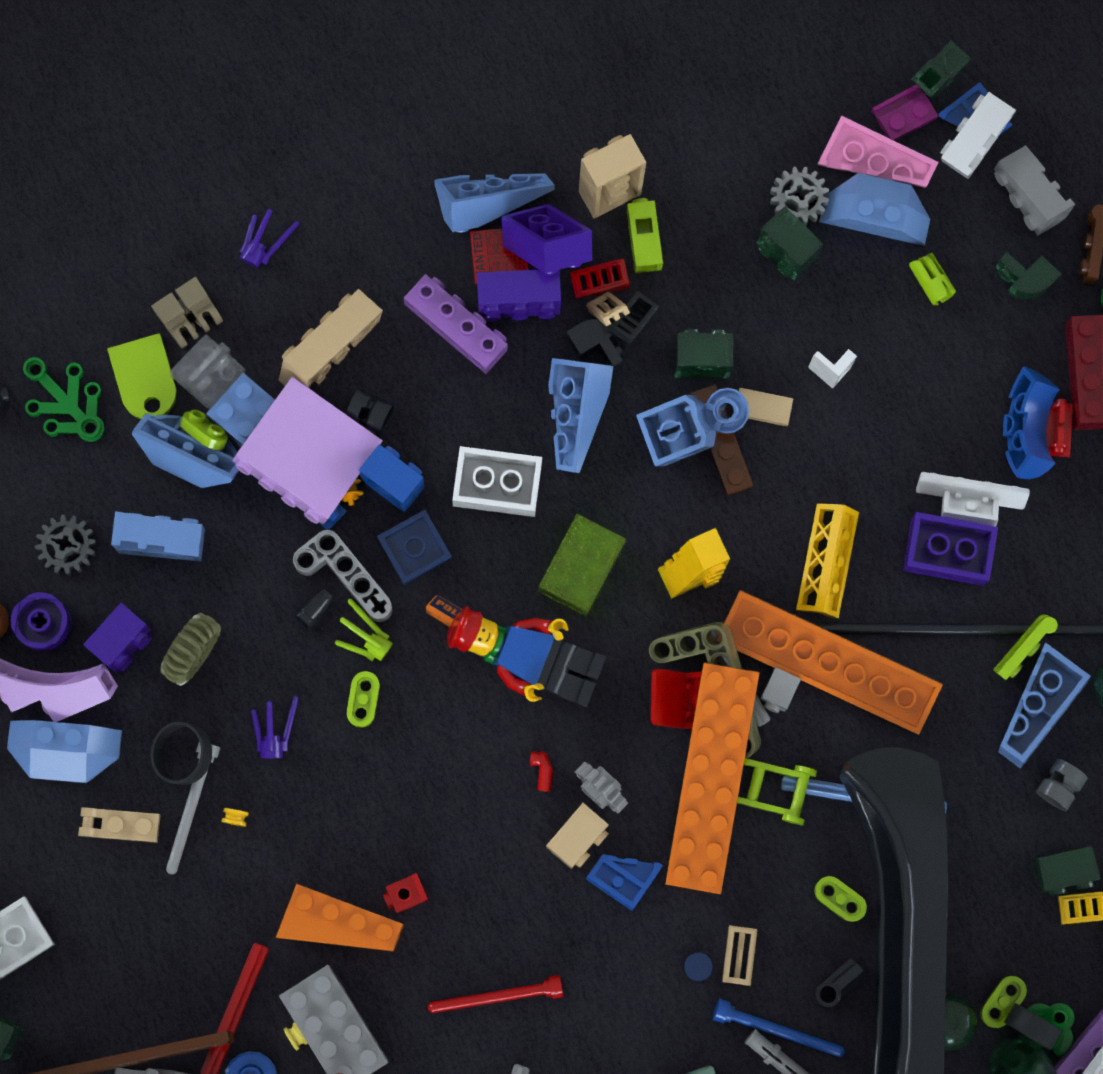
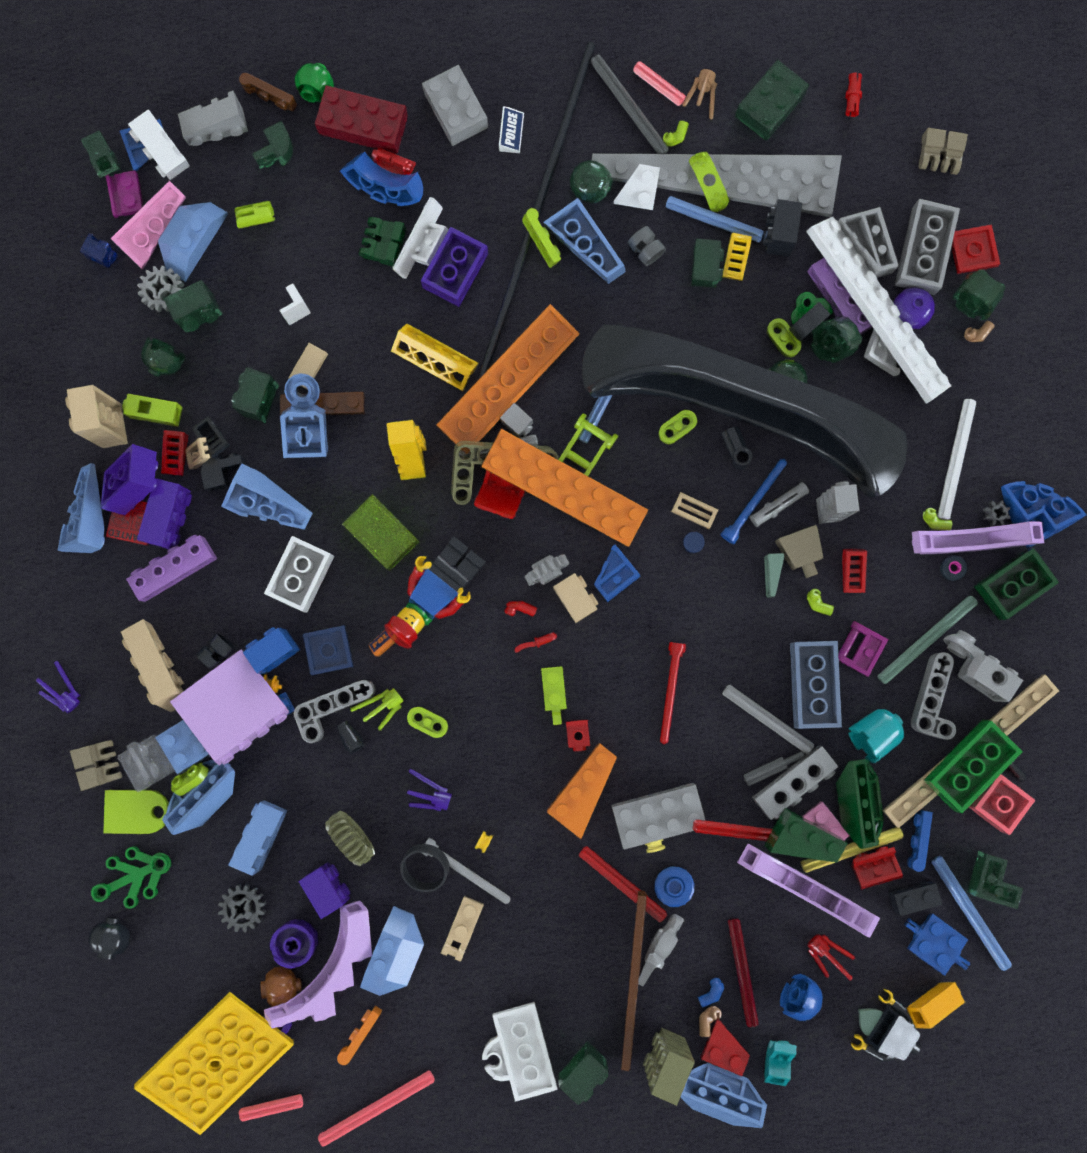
camera: 65 degrees left, 5 degrees up
none -> clear blue brick [80,233,117,268]
none -> clear green cylinder [141,337,186,377]
none -> dark green legs [358,217,407,267]
none -> red piece [514,632,557,653]
none -> lime plate [541,667,567,725]

